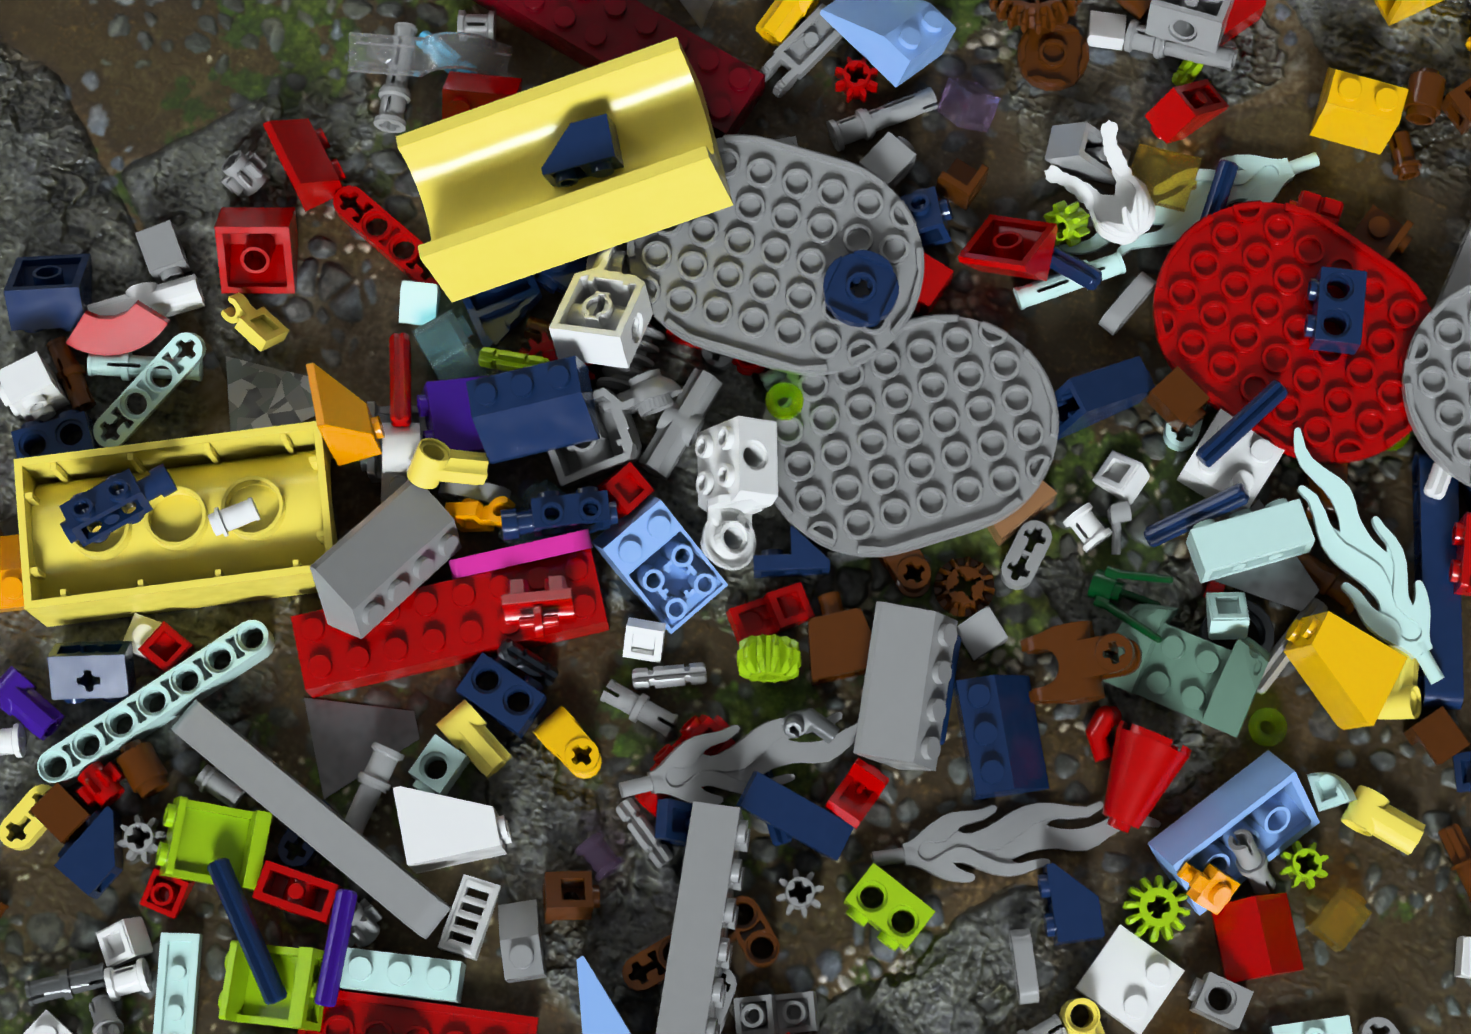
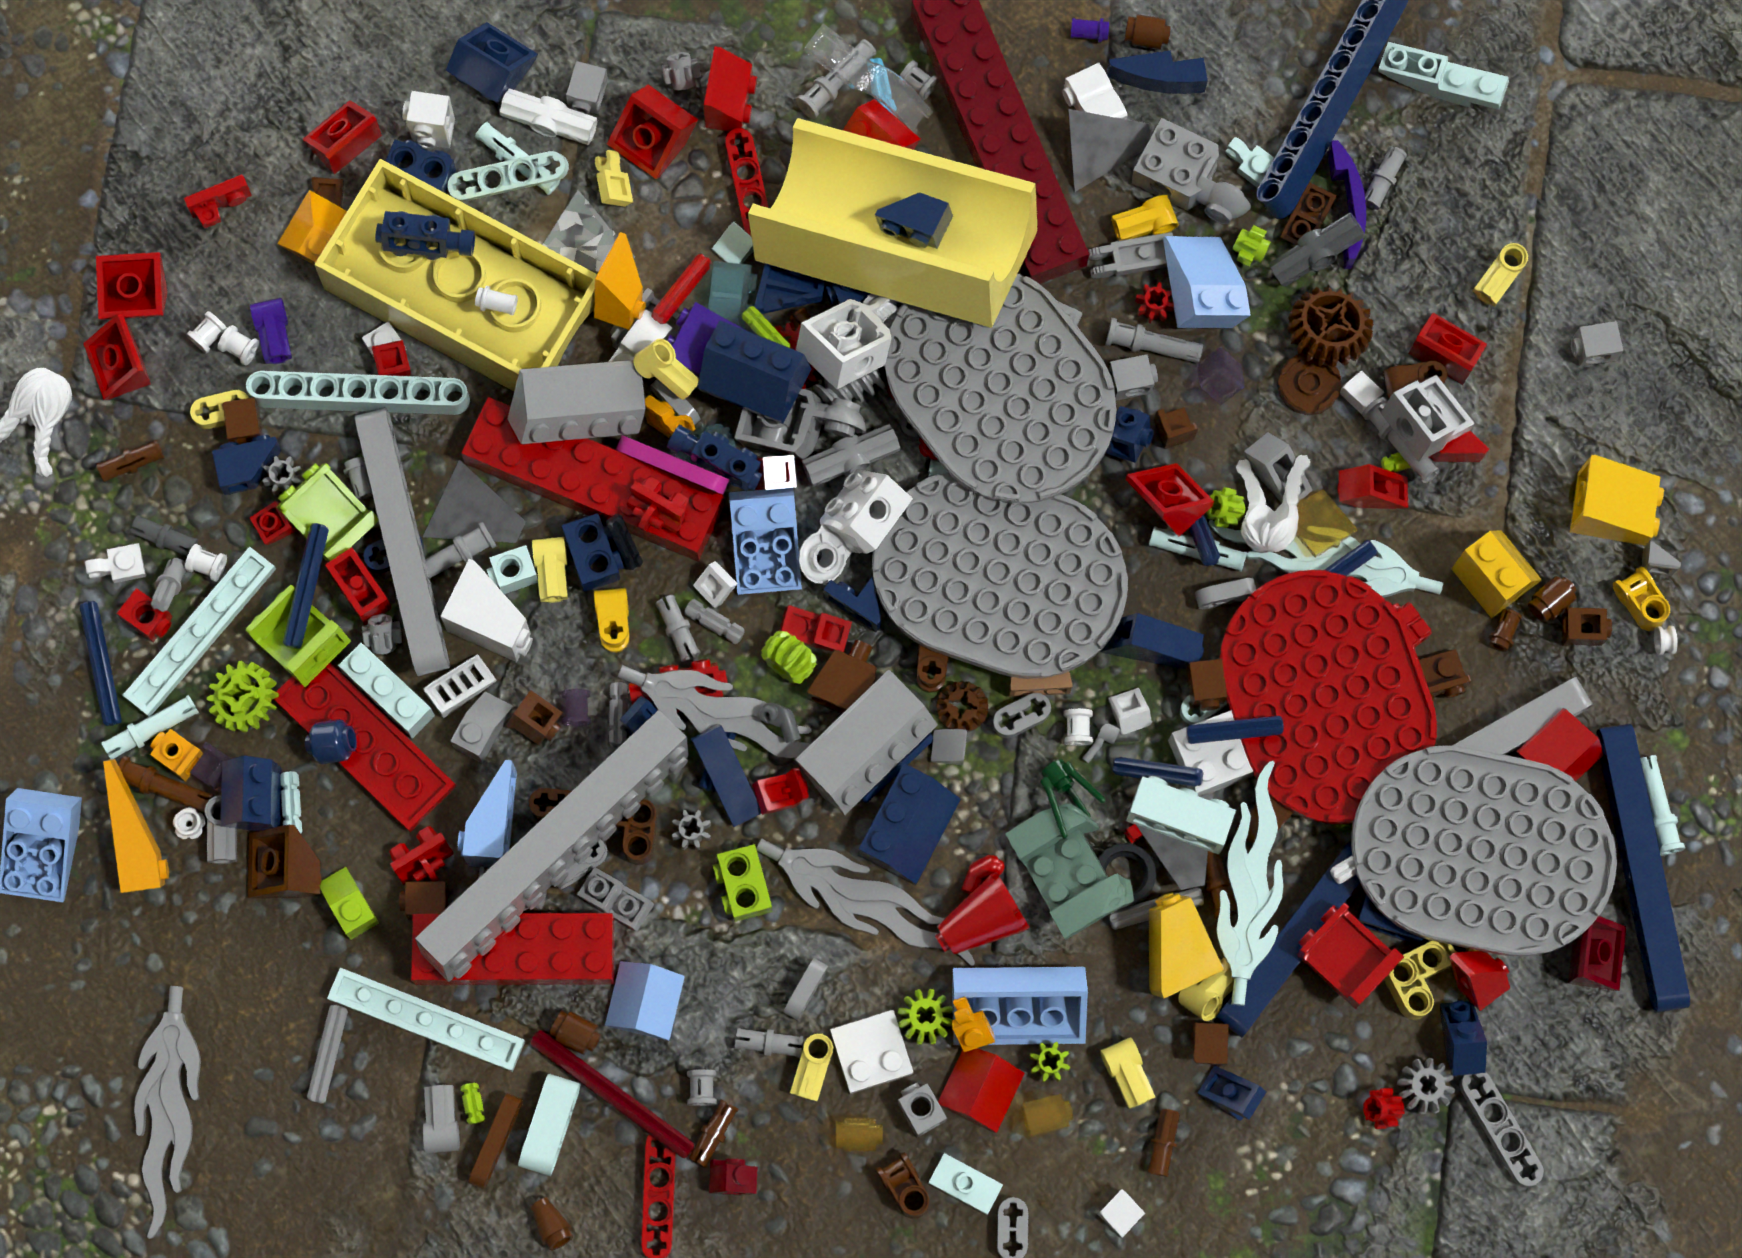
camera: 30 degrees right, 0 degrees up
reddish brown pin [46,336,96,412] -> none
brick [47,641,136,704] -> none
tile [65,300,170,356] -> none
red gear [76,761,126,809] -> none
white slope [96,916,153,968] -> none
reddish brown brick [116,739,170,799] -> none
dark purple axle [314,889,358,1007] -> none
clear neon green plate [766,382,804,420] -> none
dark blue plate [823,250,899,327] -> none
red brick [913,252,954,315] -> none
reddish brown piece [1020,621,1142,705] -> none
dark blue slope [1037,863,1105,946] -> none
light aqua slope [1206,592,1250,640] -> none
light grey pin [1228,829,1276,895] -> none
clear neon green plate [1248,708,1287,747] -> none
dark blue brick [1304,266,1367,355] -> none
light aqua tile [1307,772,1357,812] -> none

